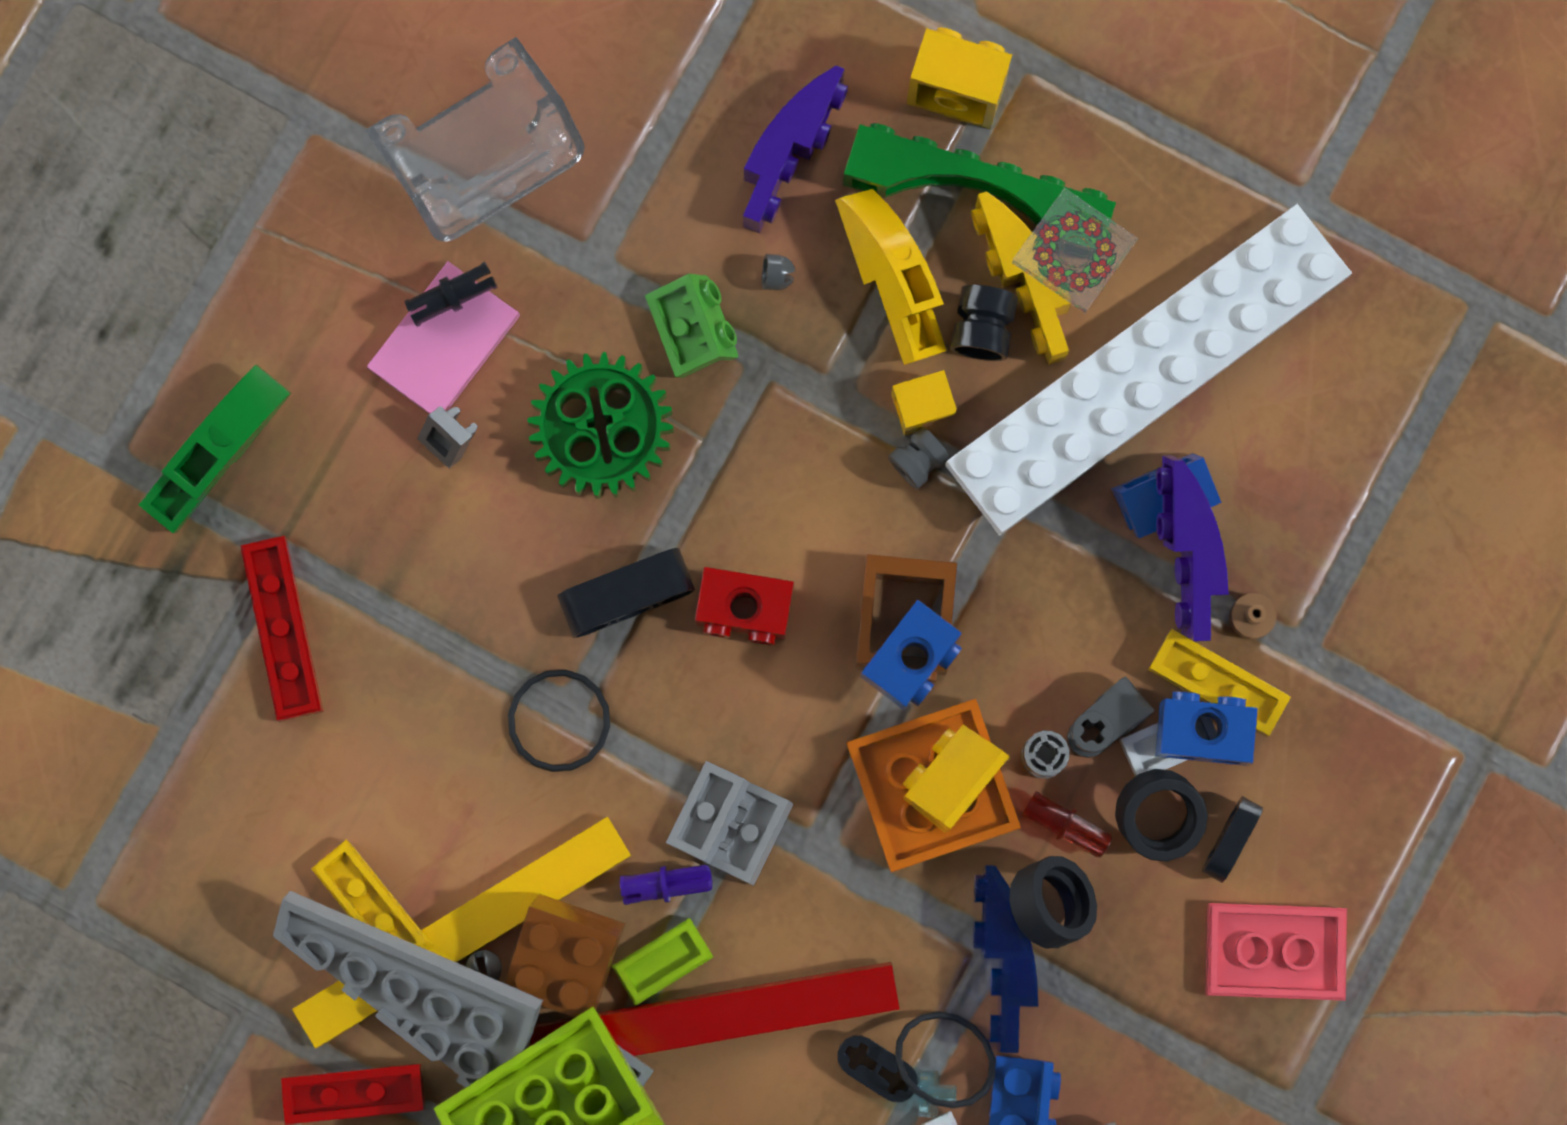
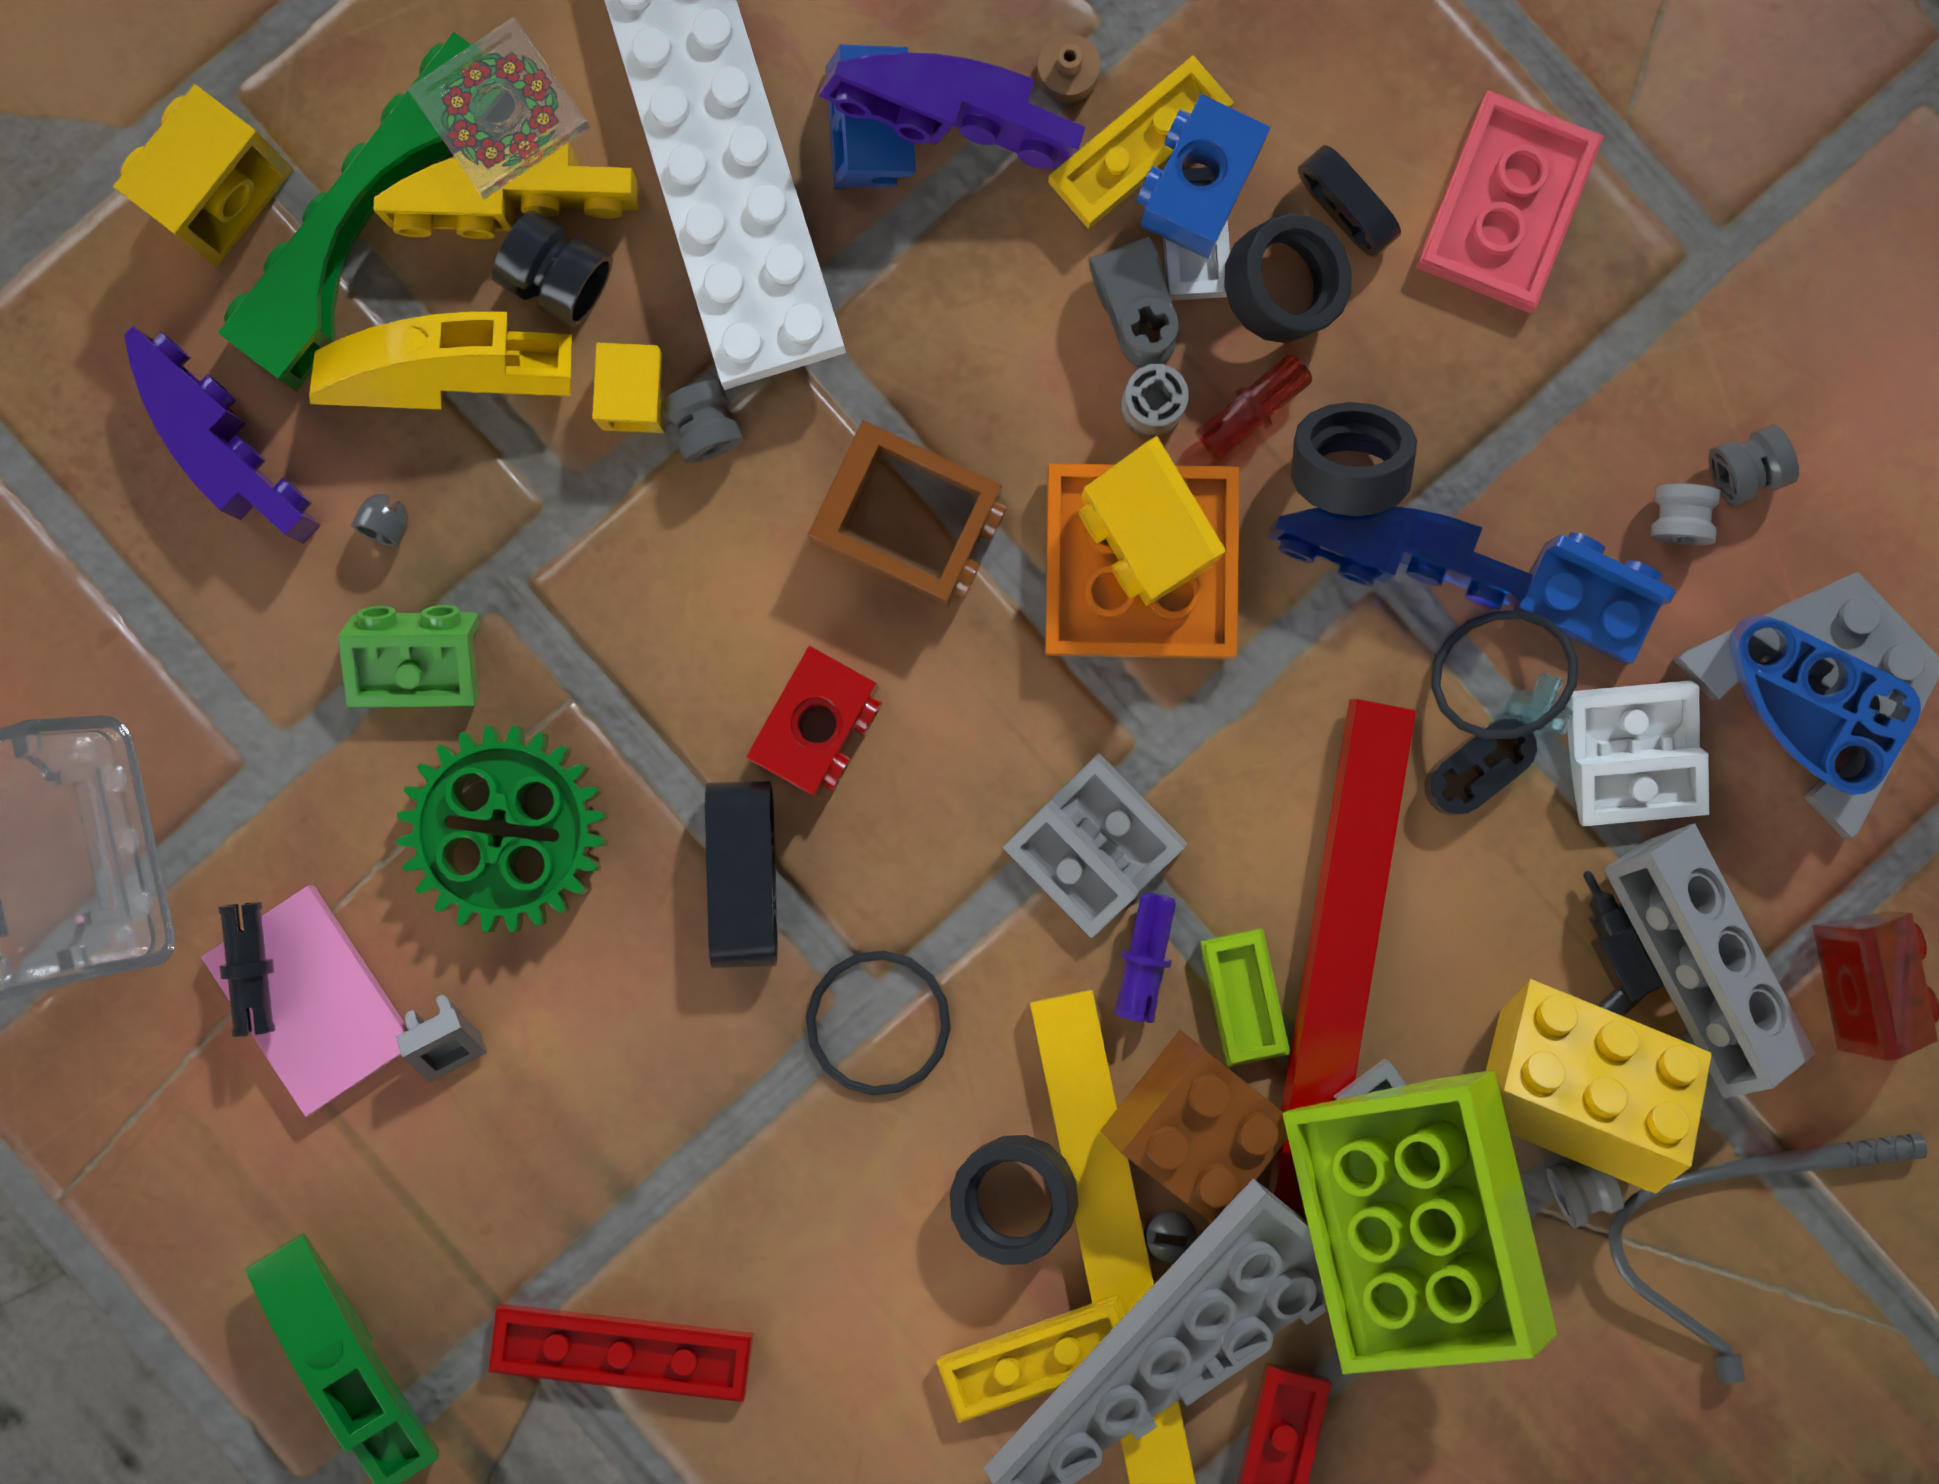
camera: 75 degrees left, 5 degrees up
blue brick [860,600,962,710] -> none
none -> black tyre [949,1135,1078,1265]

